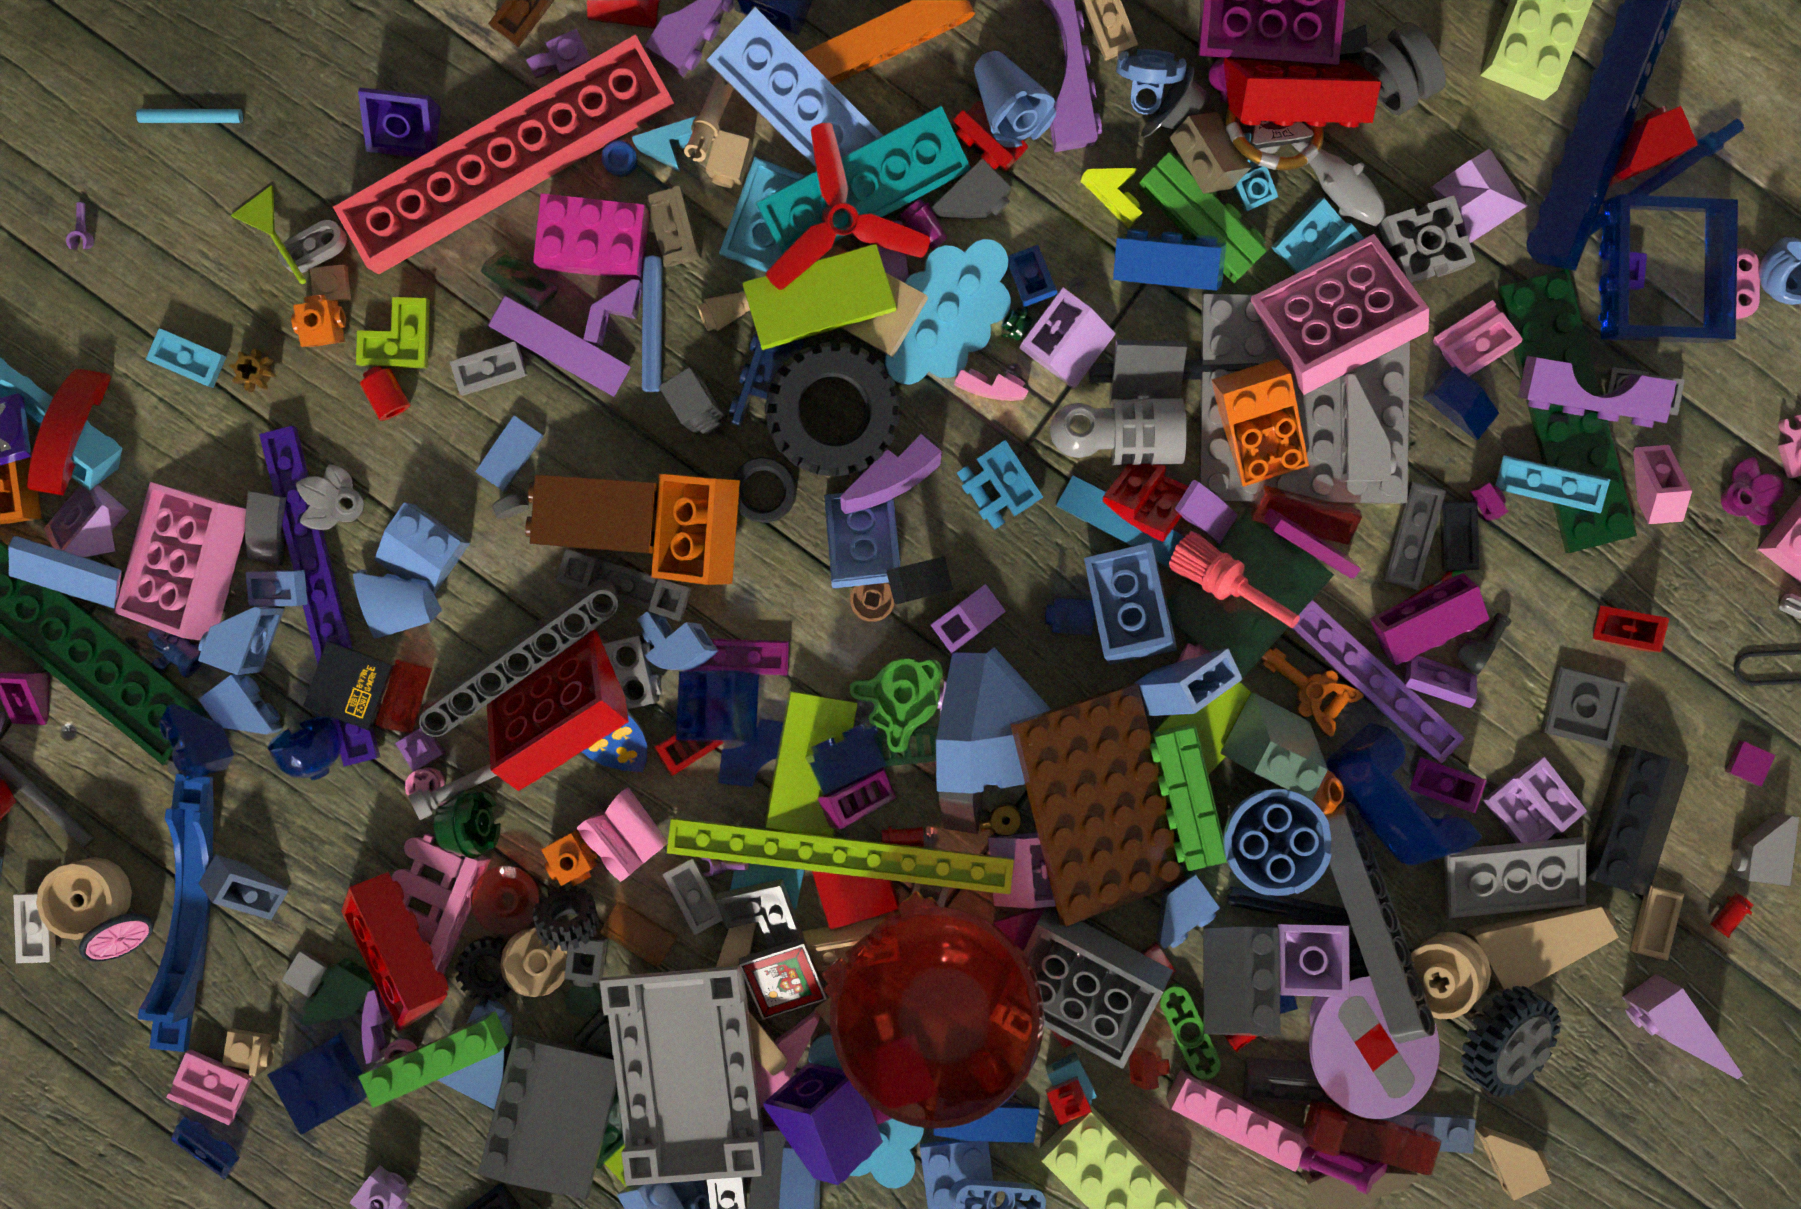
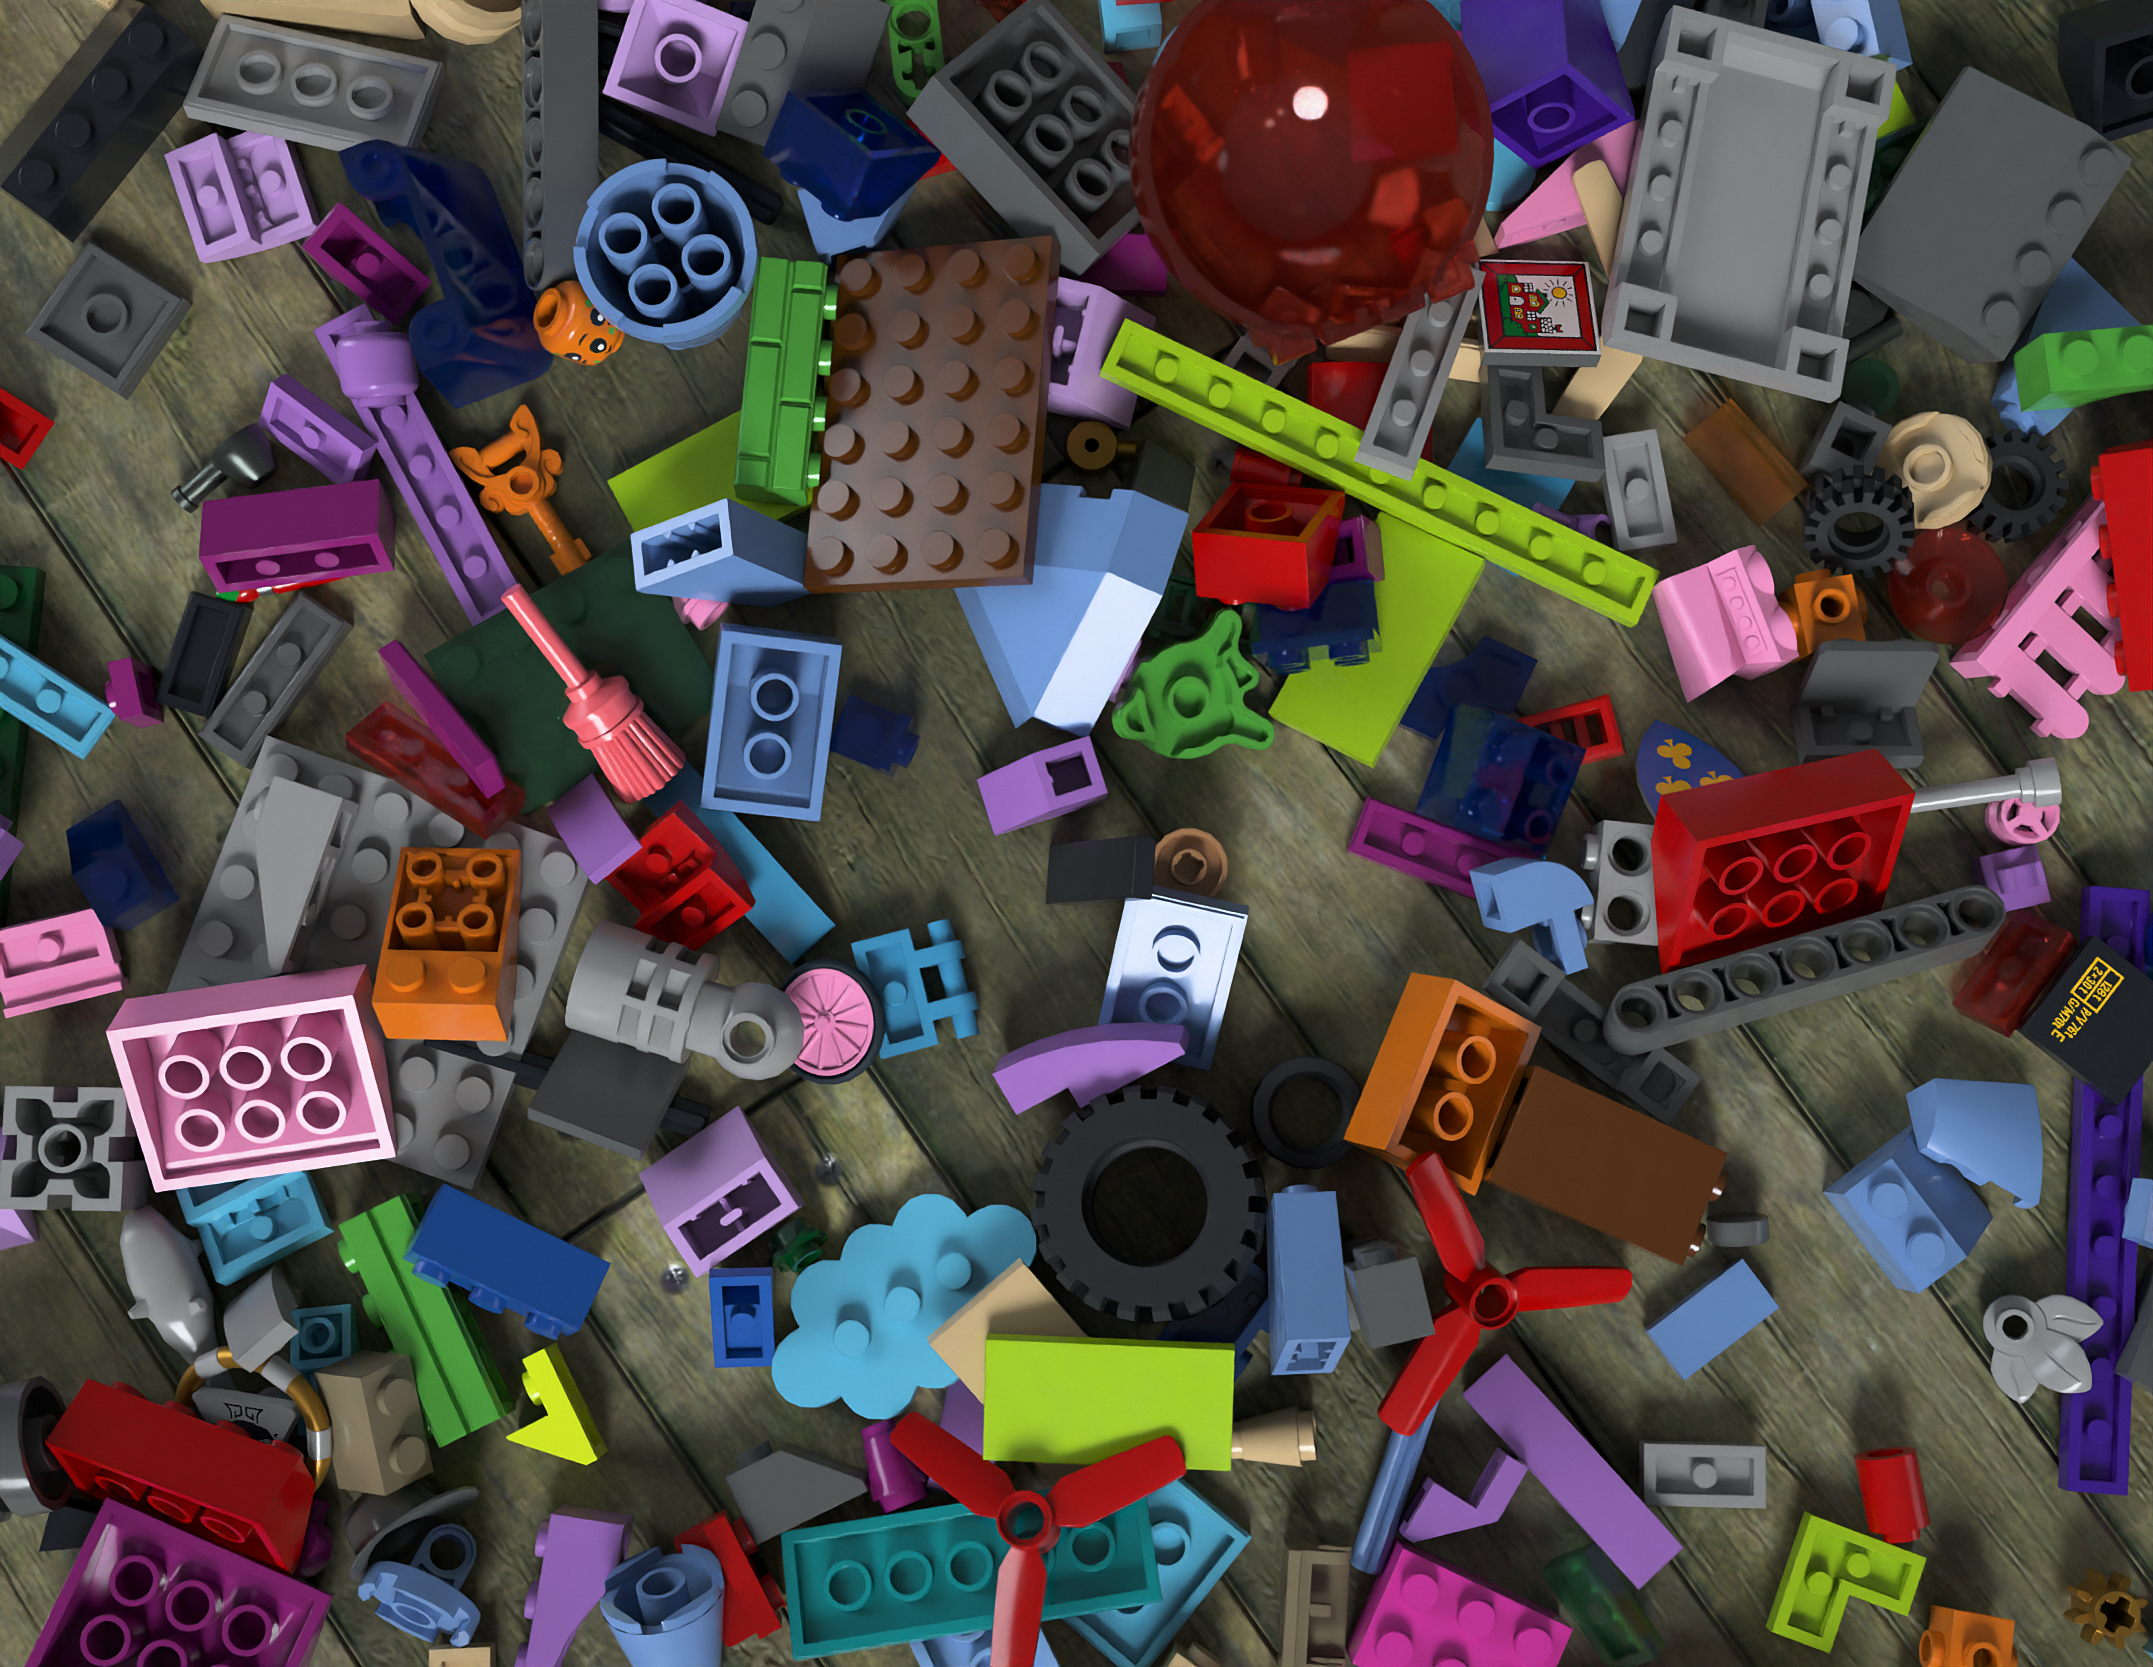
camera: 160 degrees left, 5 degrees down
dark green cone [434,789,501,859] -> none
bright pink slope [954,368,1029,401] -> none
sand green slope [1220,692,1328,801] -> none
none -> light grey slope [224,1265,299,1373]
none -> medium lavender head [336,320,419,408]
none -> clear blue slope [762,87,942,222]
none -> bright pink wheel [778,959,885,1085]
none -> red slope [1192,481,1345,611]
none -> medium blue slope [1266,1185,1351,1375]
none -> light grey plate [1354,253,1486,481]
none -> red piece [1377,1150,1632,1437]
none -> dark grey bracket [1790,638,1940,769]

